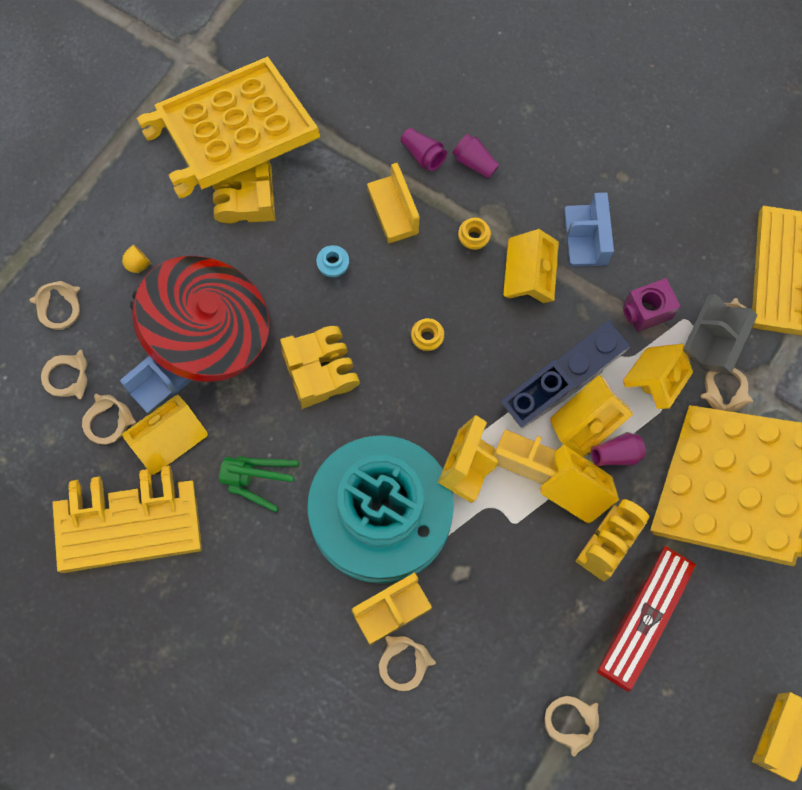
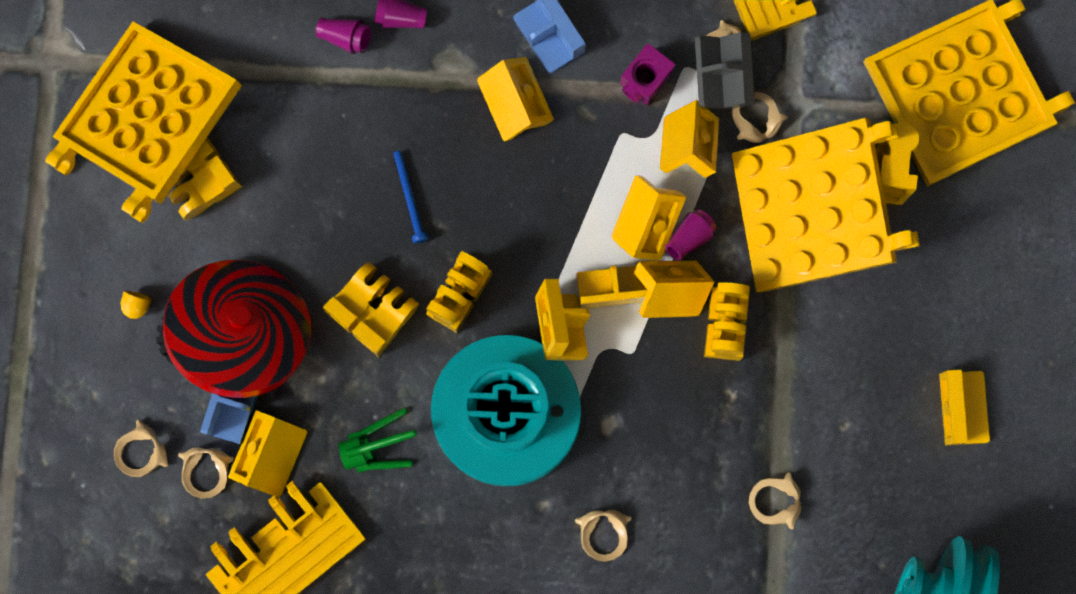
camera: 25 degrees left, 10 degrees up
tan piece [29,281,80,330] -> none
medium azure plate [316,245,349,277] -> none
yellow panel [351,573,432,645] -> none
yellow panel [367,163,420,244] -> none
yellow plate [411,318,444,351] -> none
yellow plate [458,217,491,250] -> none
dark blue slope [500,320,630,429] -> none
slope [596,546,696,692] -> none
none -> blue piece [393,151,430,244]
none -> yellow legs [426,251,493,333]

